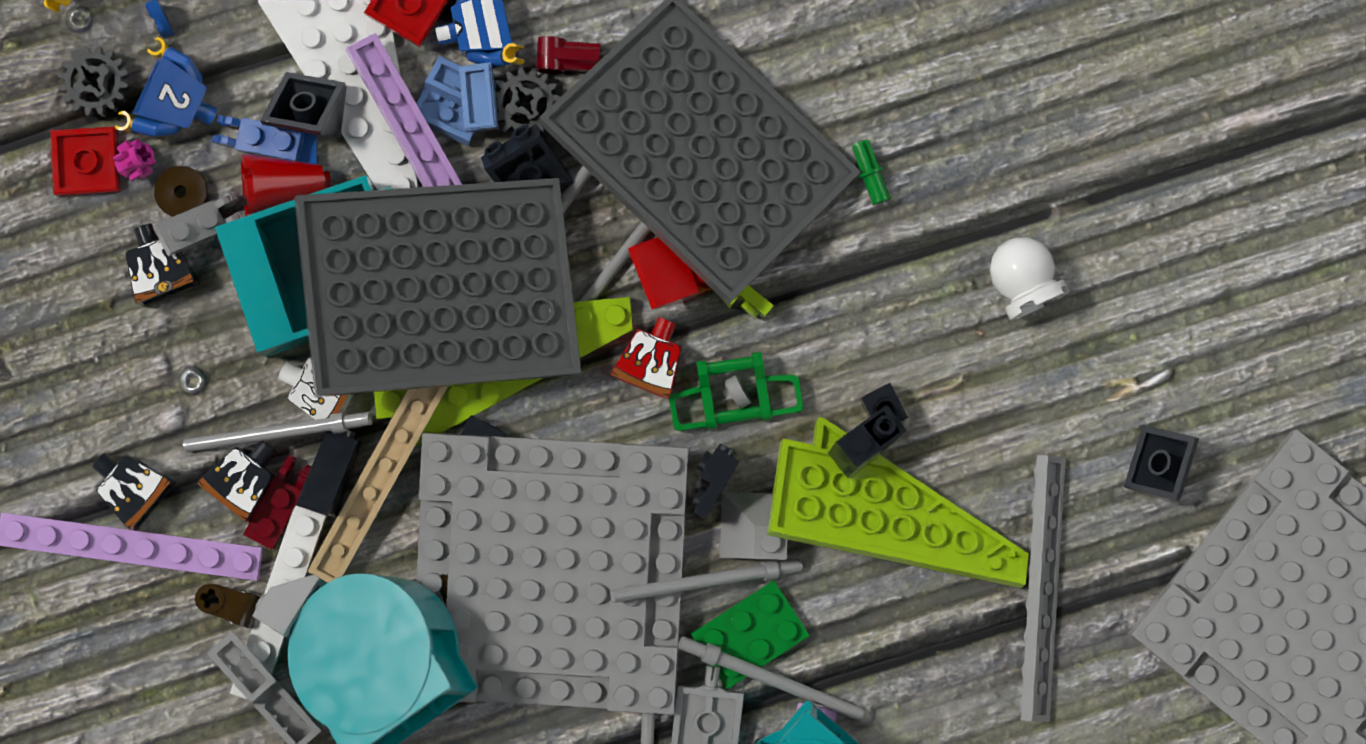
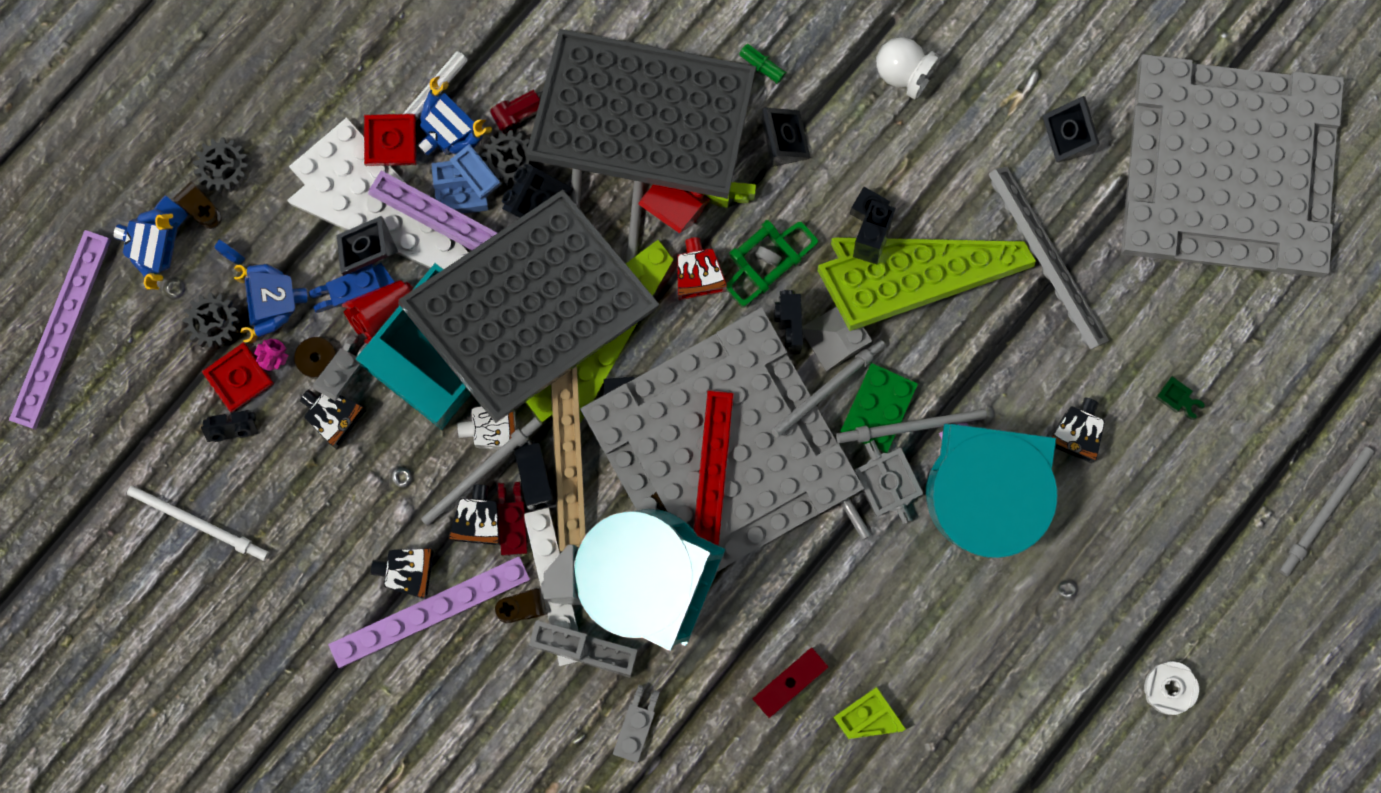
camera: 35 degrees left, 5 degrees down
none -> black hinge [201,410,259,442]
none -> red tile [694,391,734,546]
none -> black slope [761,107,811,167]

